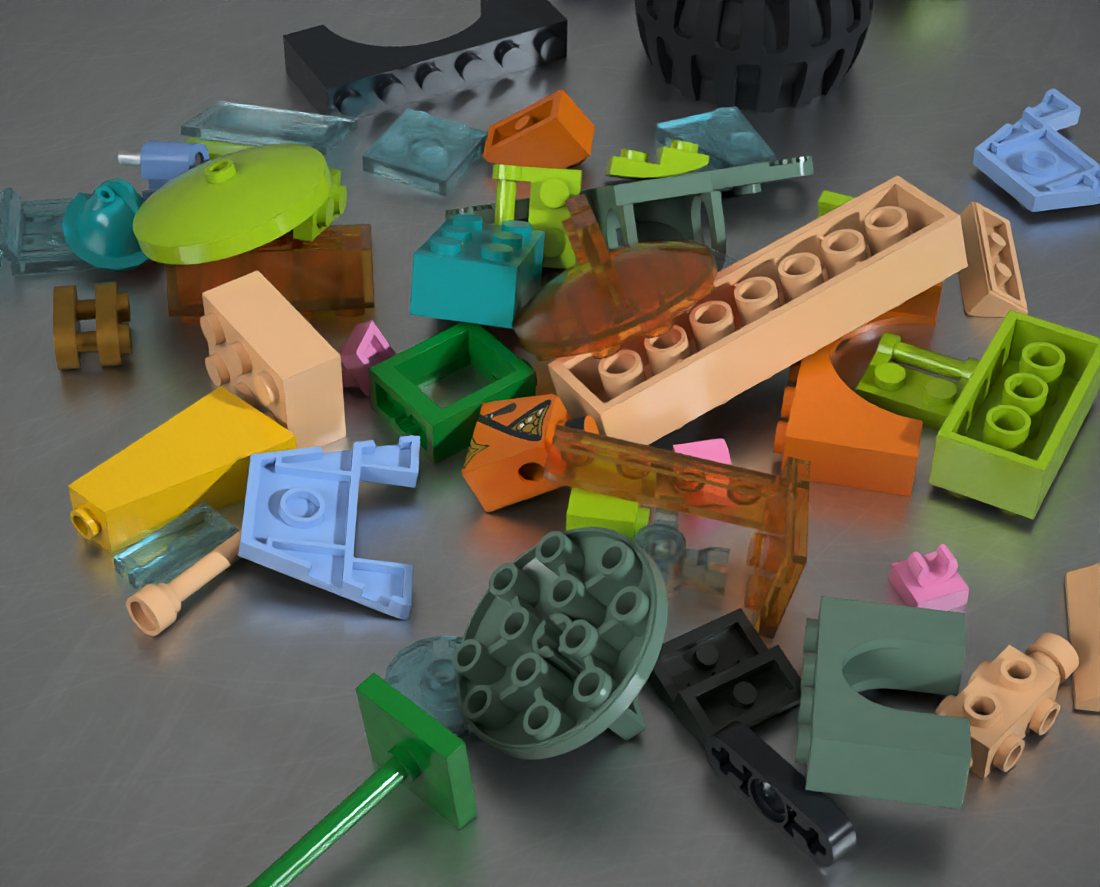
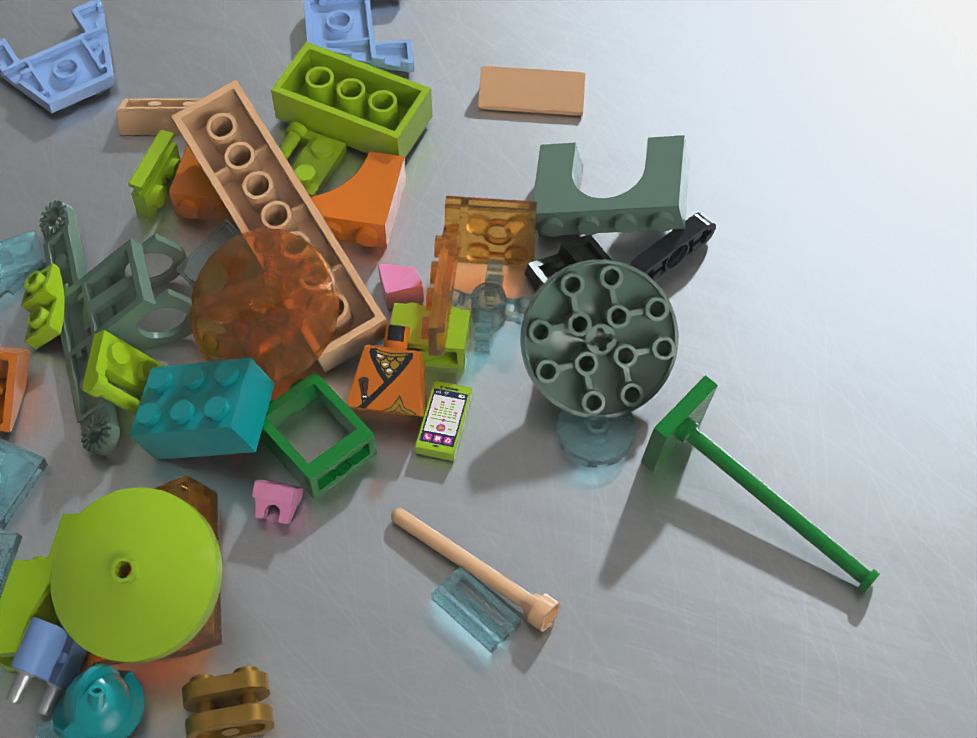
camera: 90 degrees left, 15 degrees up
yellow slope [68,386,297,553] -> none
light nougat brick [200,270,346,449] -> none
light blue wing [238,435,420,620] -> none
bright pink tile [889,544,970,611] -> none
light nougat brick [934,633,1079,779] -> none
none -> tile [415,381,473,461]

